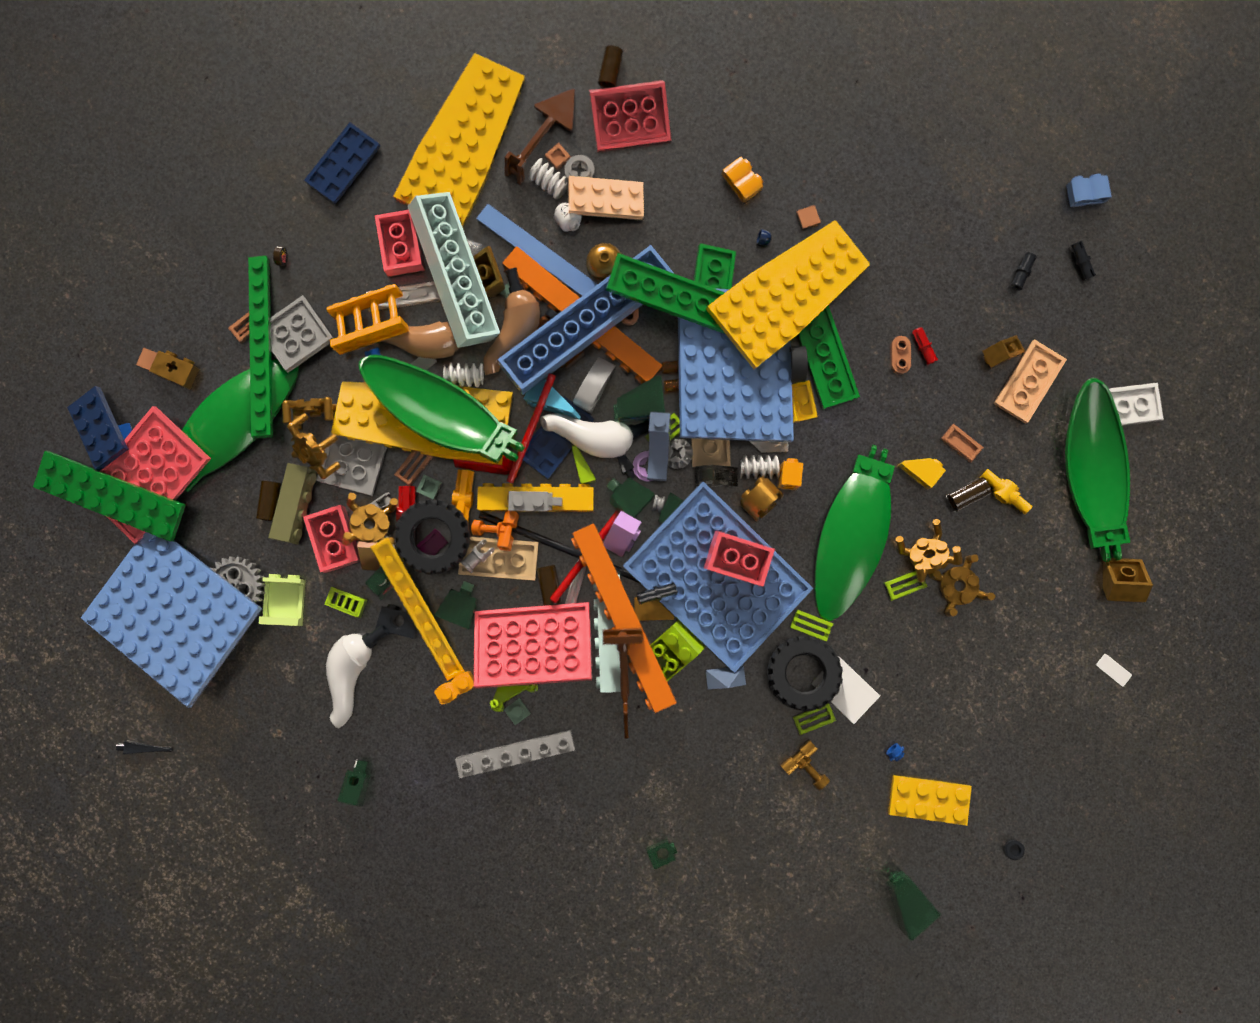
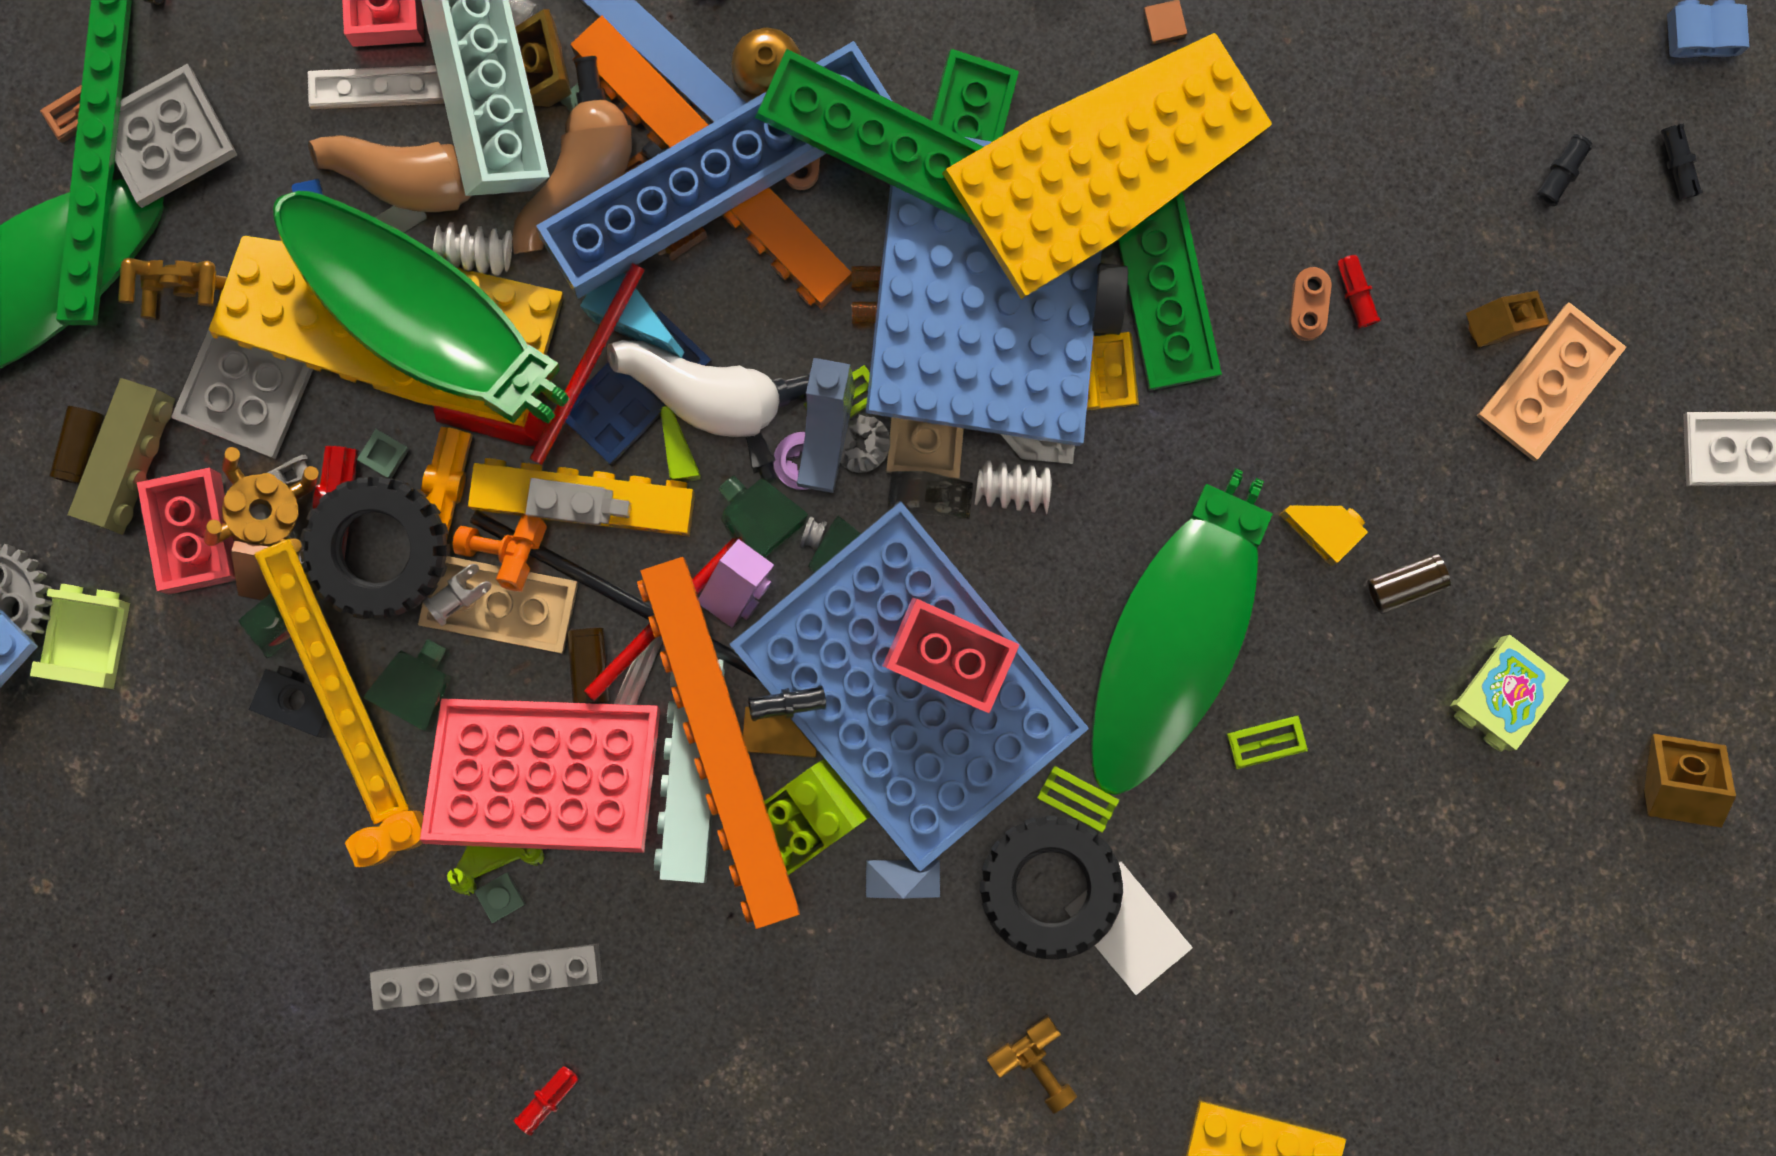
camera: 10 degrees right, 0 degrees up
pearl gold plate [287,413,341,479] -> none
lime slope [324,587,368,618] -> none
light orange fence [326,284,409,355] -> none
white animal [326,624,389,728] -> none
clear green torso [338,760,370,807] -> none
nougat tile [394,450,433,486] -> none
dark pink tile [417,528,449,555] -> none
light grey beam [573,357,616,414] -> none
reddish brown piece [603,628,643,739] -> none
clear green slope [613,375,665,423] -> none
pearl gold brick [740,476,784,522] -> none
dark blue hinge [757,229,772,245] -> none
light orange brick [777,458,803,490] -> none
lime tile [792,703,836,735] -> none
blue plate [886,743,904,761] -> none
pearl gold plate [896,519,962,582] -> none
pearl gold plate [929,554,995,616] -> none
nougat tile [941,424,983,463] -> none
yellow pin [980,469,1033,515] -> none
green windscreen [1065,378,1131,562] -> none
white sticker [1096,654,1132,686] -> none
none -> red axle [514,1066,578,1136]
none -> panel [1450,635,1569,752]

